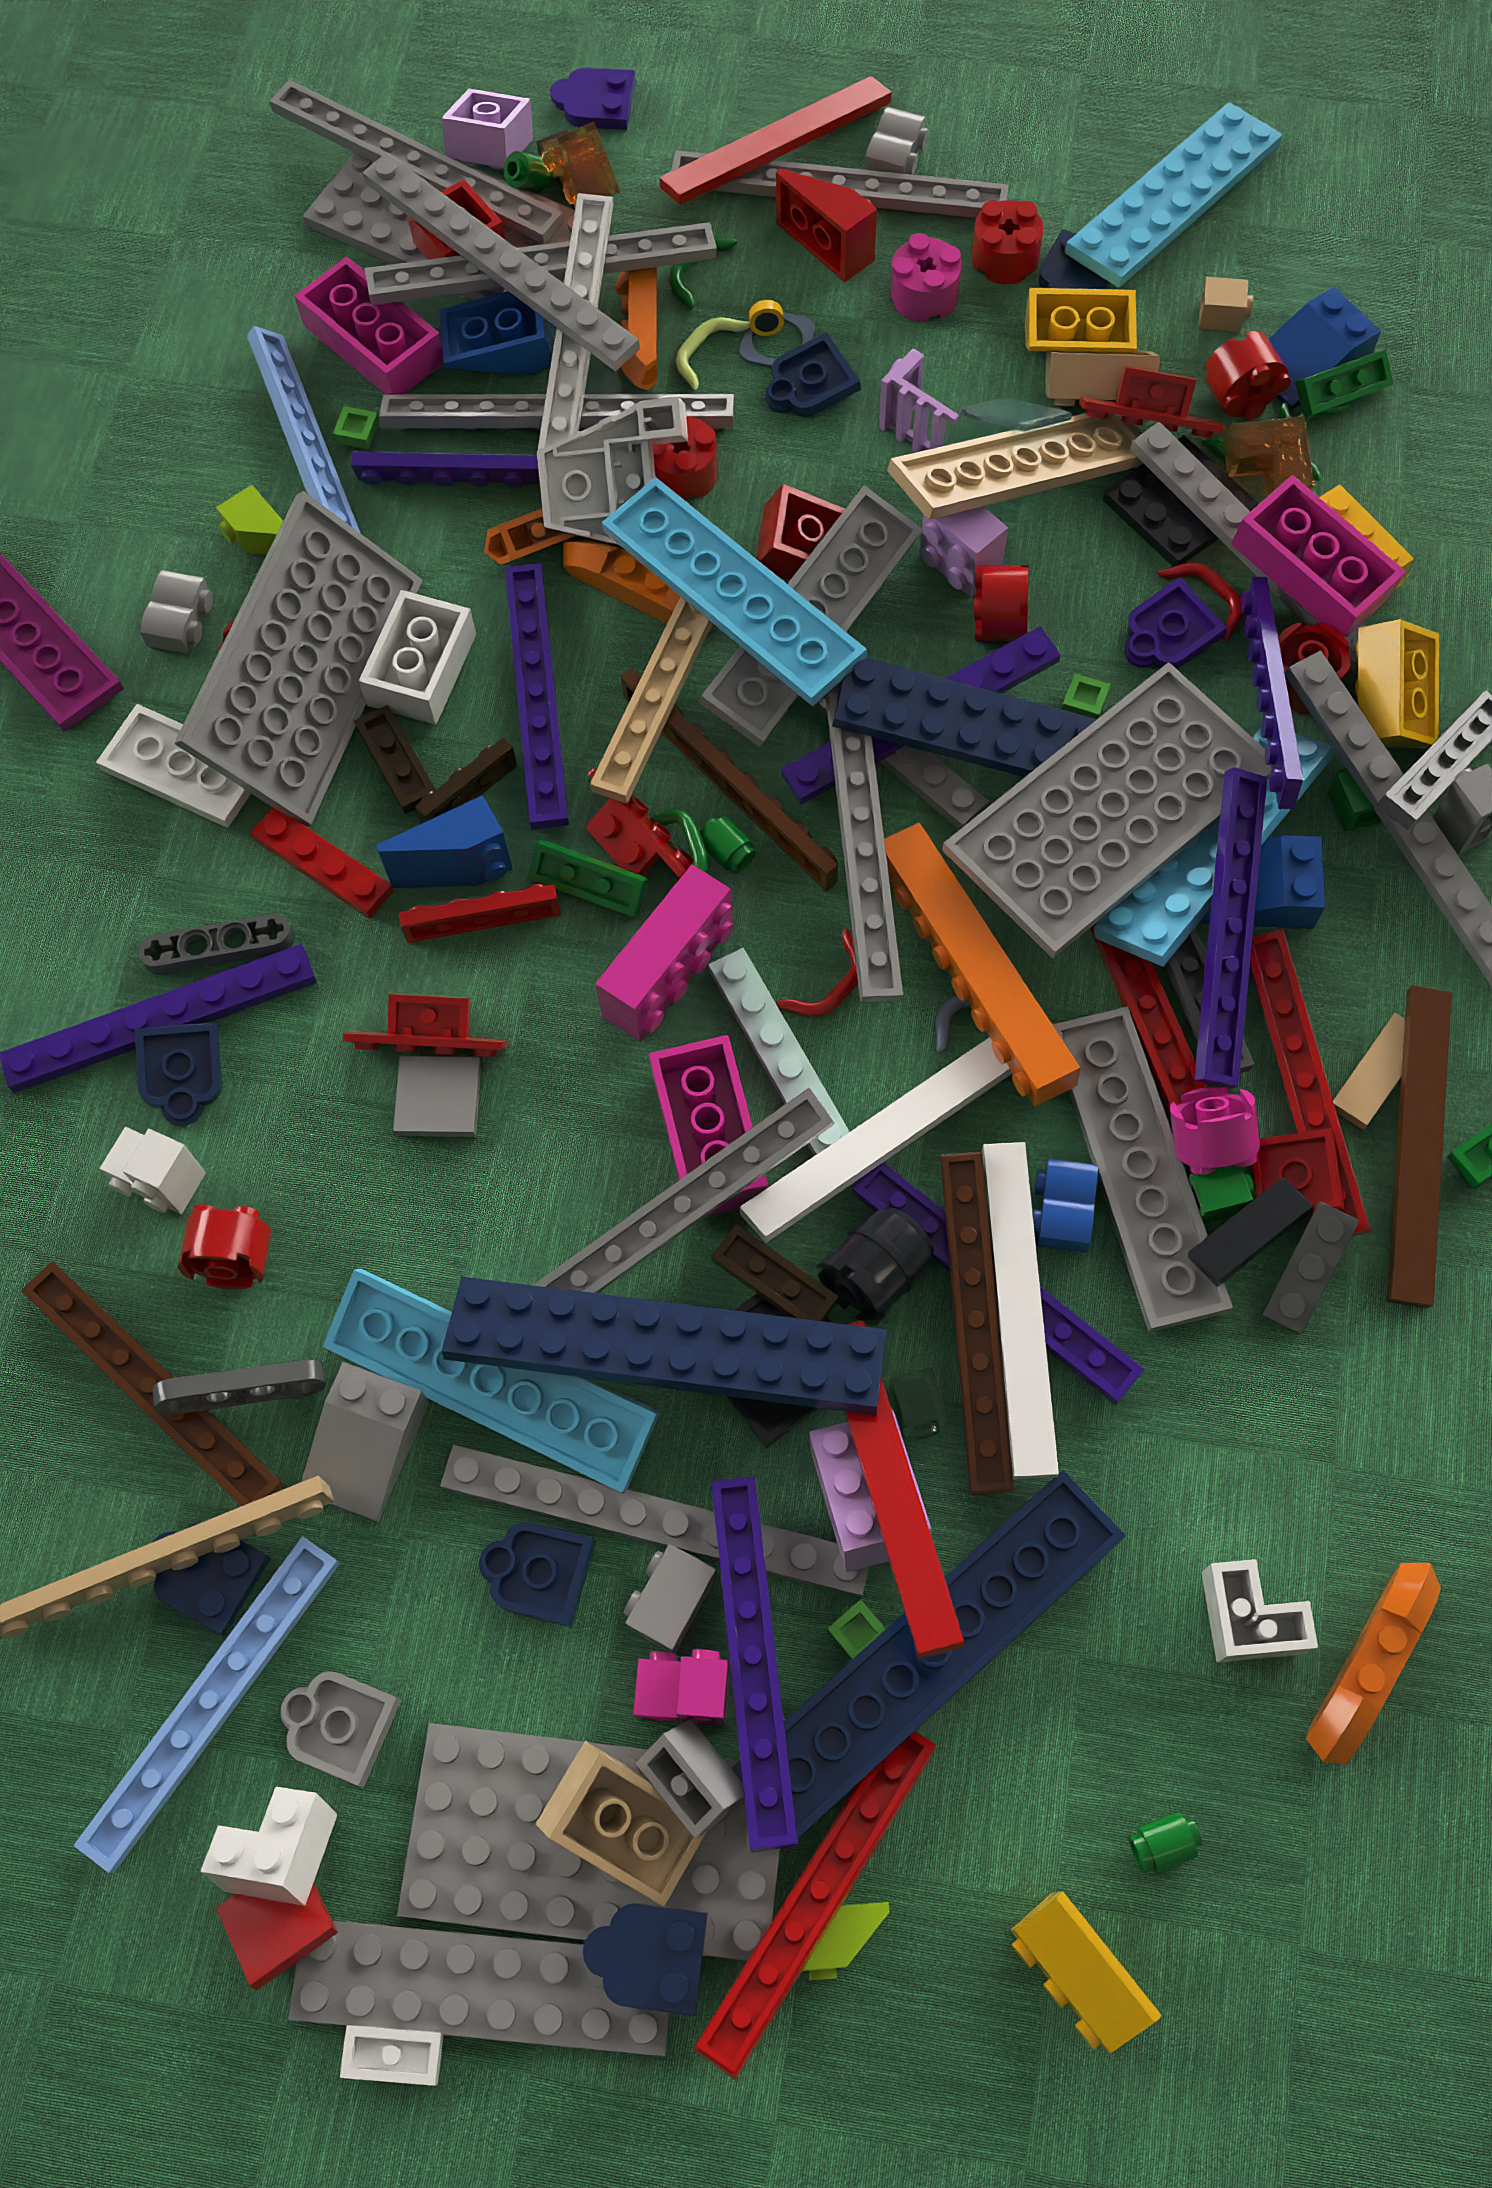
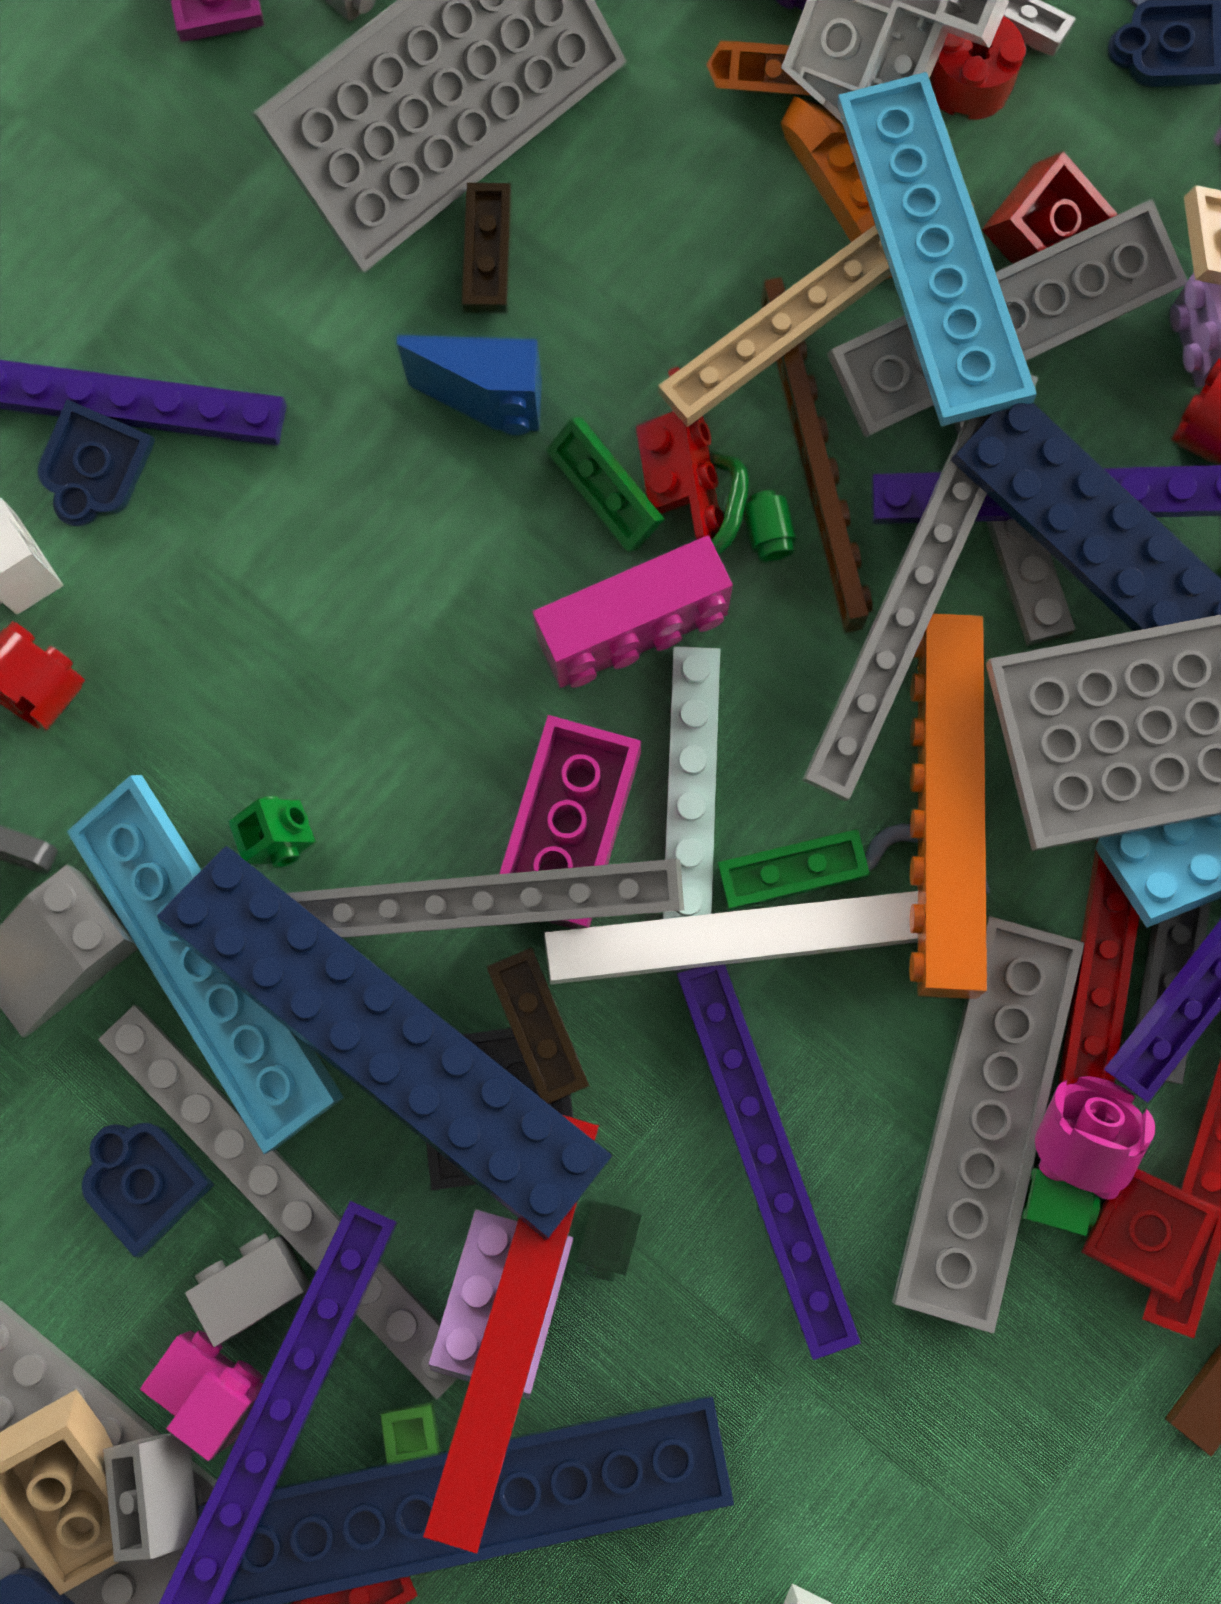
camera: 30 degrees right, 10 degrees up
white plate [96,704,251,828] -> none
dark grey beam [138,914,294,974] -> none
red plate [250,808,394,920] -> none
red bracket [343,993,508,1057] -> none
white brick [359,590,477,725] -> none
light grey tile [393,1056,482,1137] -> none
red plate [399,884,561,943] -> none
dark brown plate [415,737,517,824] -> none
dark purple plate [505,563,569,830] -> none
red animal [776,928,858,1017] -> none
black piece [816,1207,934,1326] -> none
reddish brown tile [940,1151,1014,1495] -> none
white tile [982,1142,1059,1479] -> none
blue brick [1032,1159,1098,1253] -> none
black tile [1188,1177,1313,1287] -> none
dark grey plate [1262,1201,1360,1334] -> none
none -> green brick [228,795,316,868]
none -> green plate [717,829,870,911]

